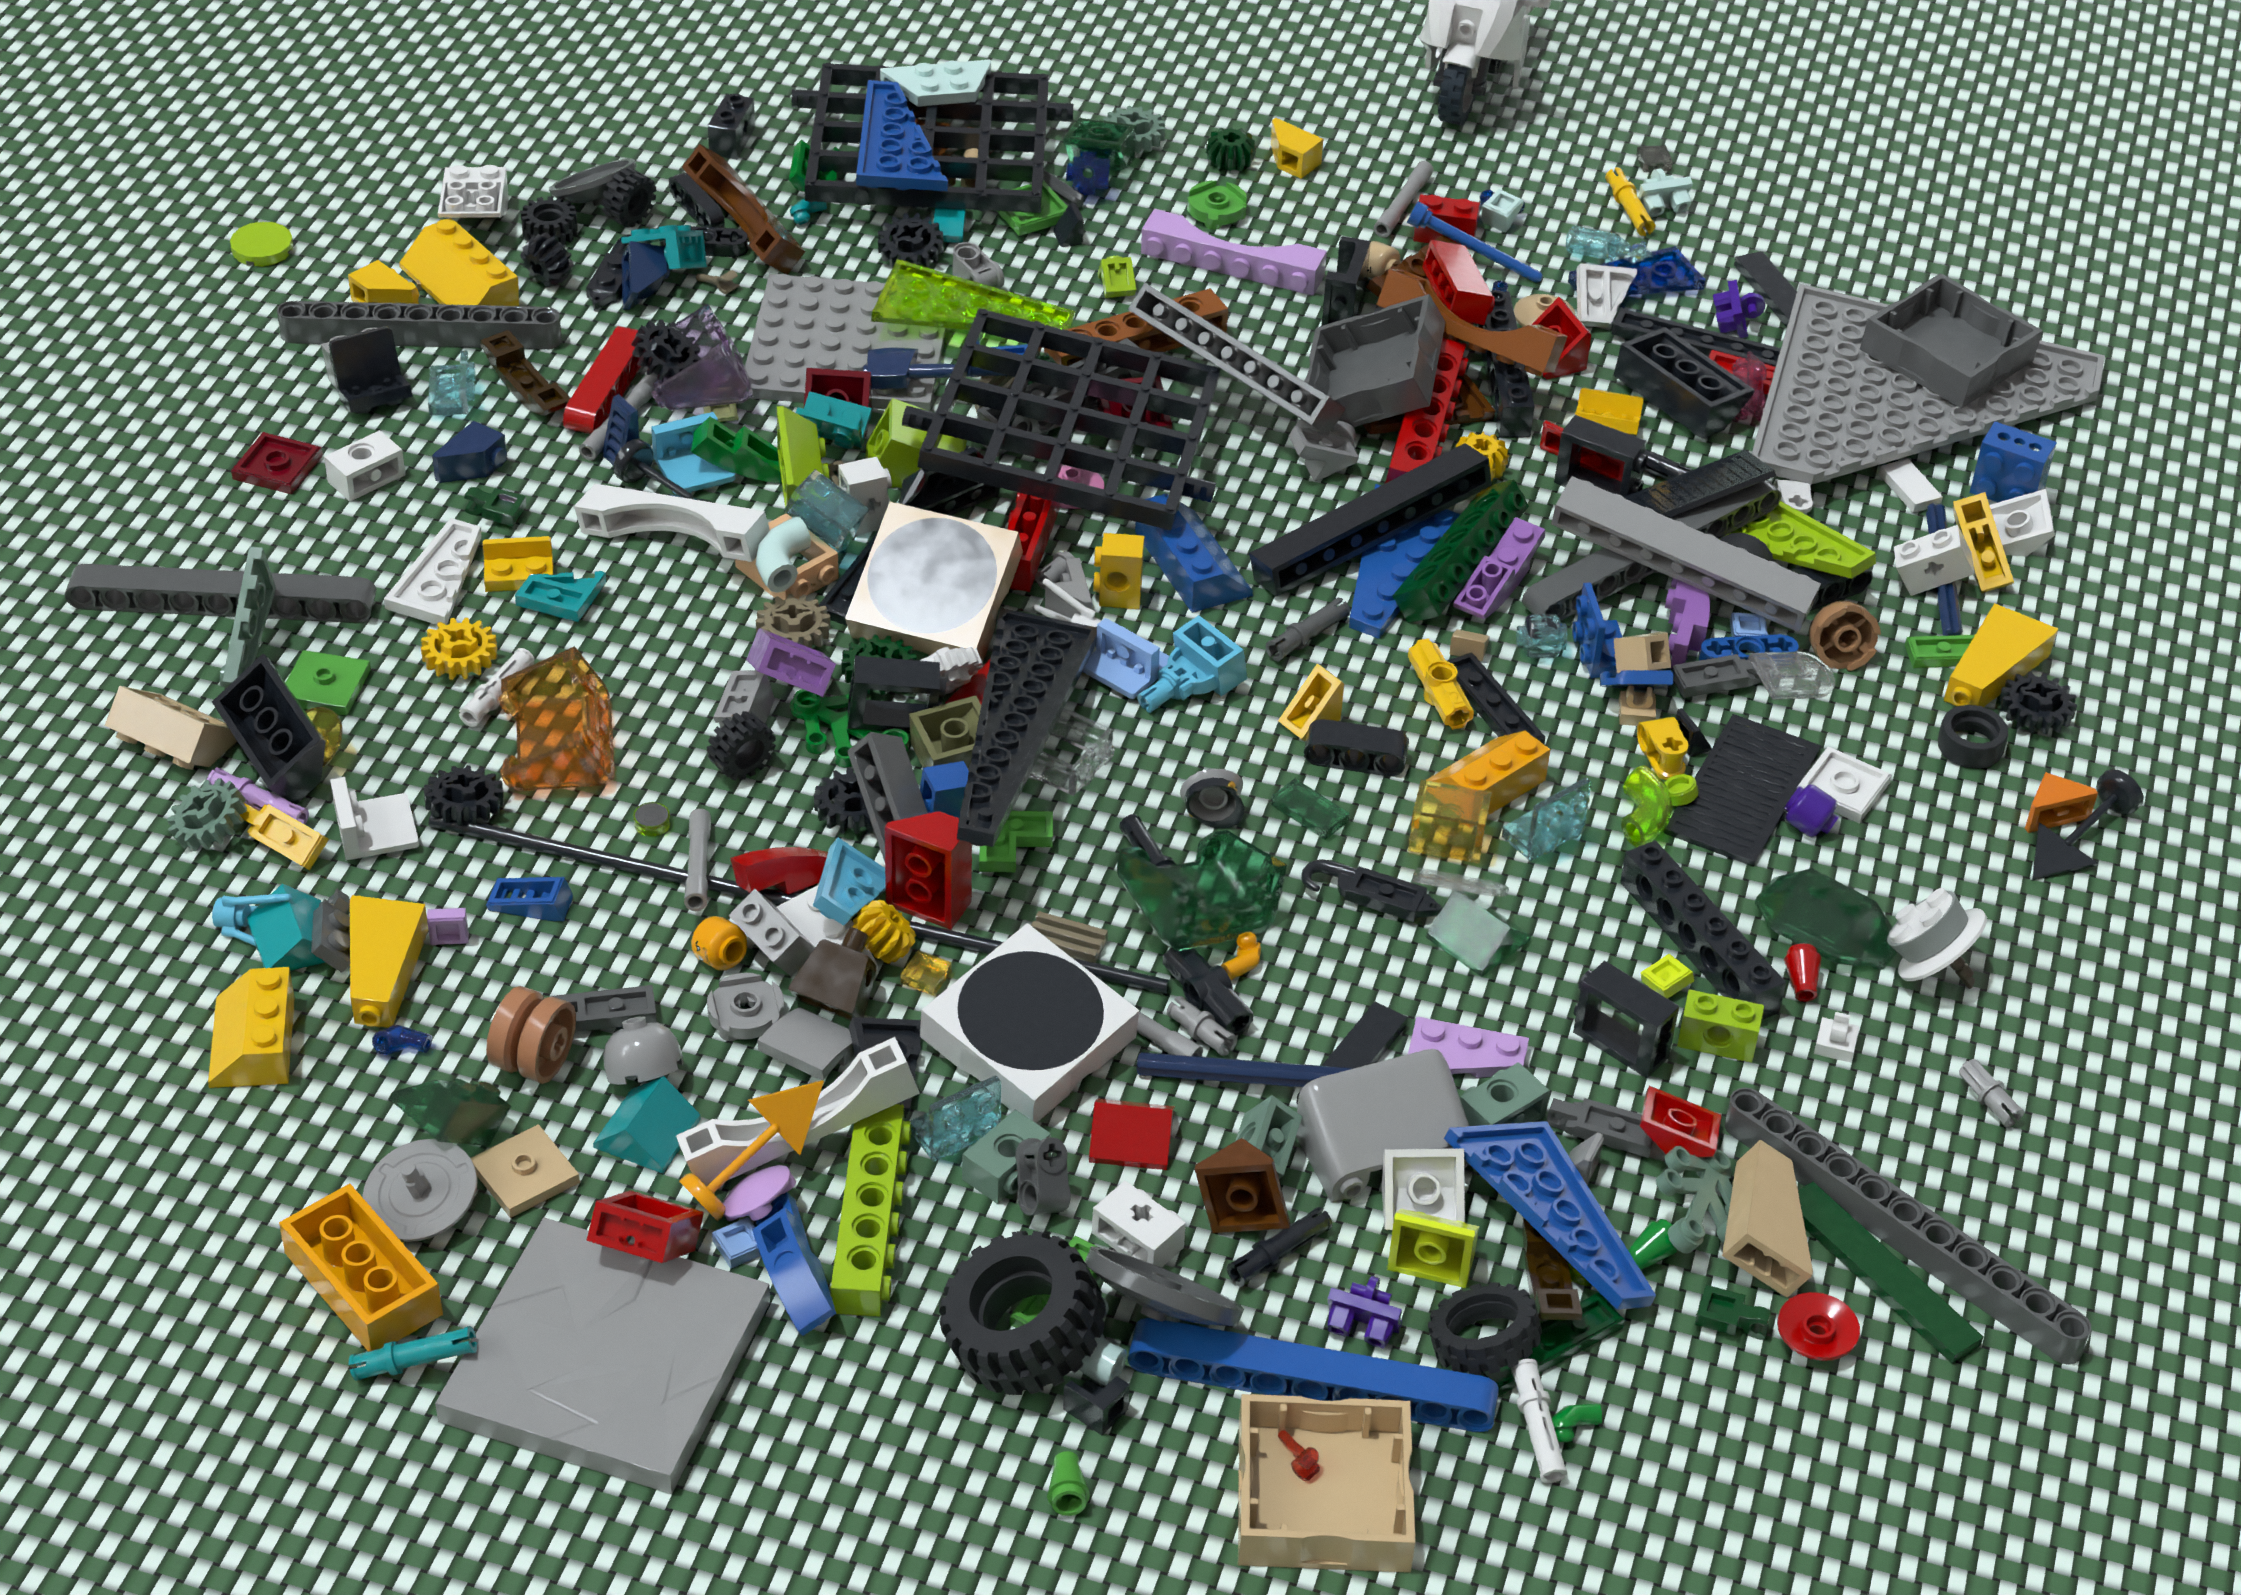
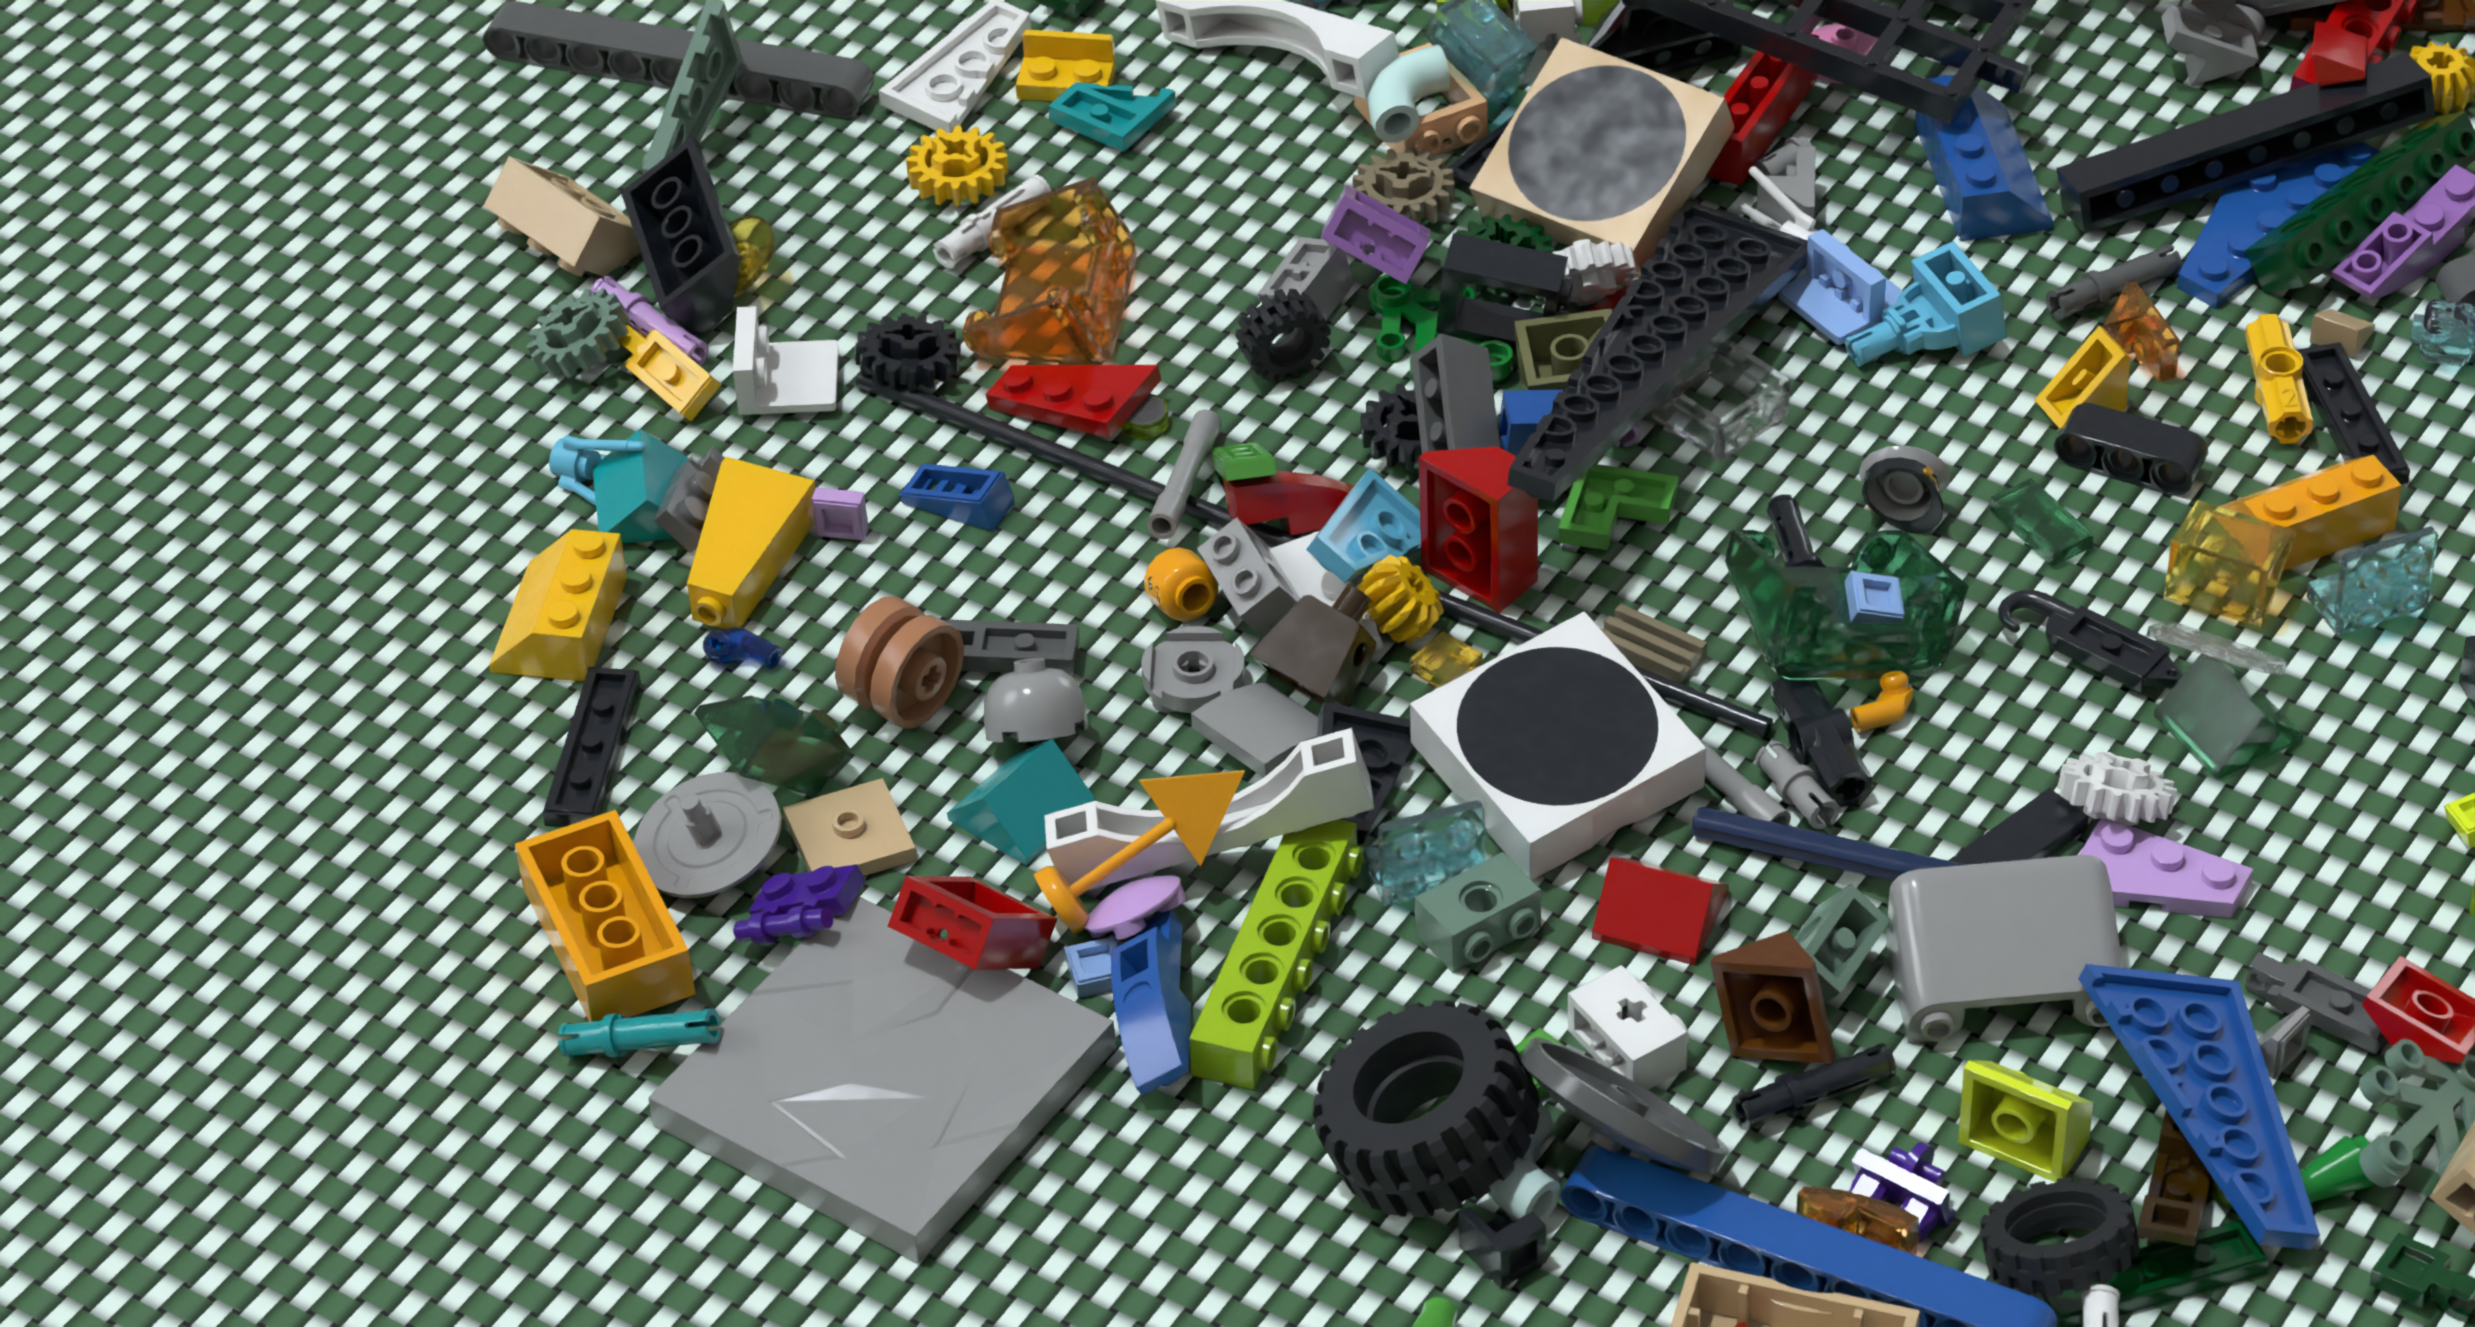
camera: 20 degrees right, 0 degrees up
bright green plate [286,650,371,716] -> none
dark grey piece [1015,1137,1071,1216] -> none
yellow brick [1093,533,1144,609] -> none
white slope [1382,1148,1465,1230] -> none
sand green brick [1460,1062,1550,1126] -> none
black window [1573,960,1680,1078] -> none
none -> black tile [543,667,641,827]
none -> dark purple plate [733,864,866,945]
none -> red wing [985,365,1162,438]
none -> bright green tile [1211,442,1276,481]
none -> clear orange slope [1796,1186,1919,1255]
none -> light blue tile [1844,571,1905,629]
none -> white gear [2057,752,2177,826]
none -> clear orange slope [2103,281,2180,382]
none -> red slope [2312,21,2369,86]

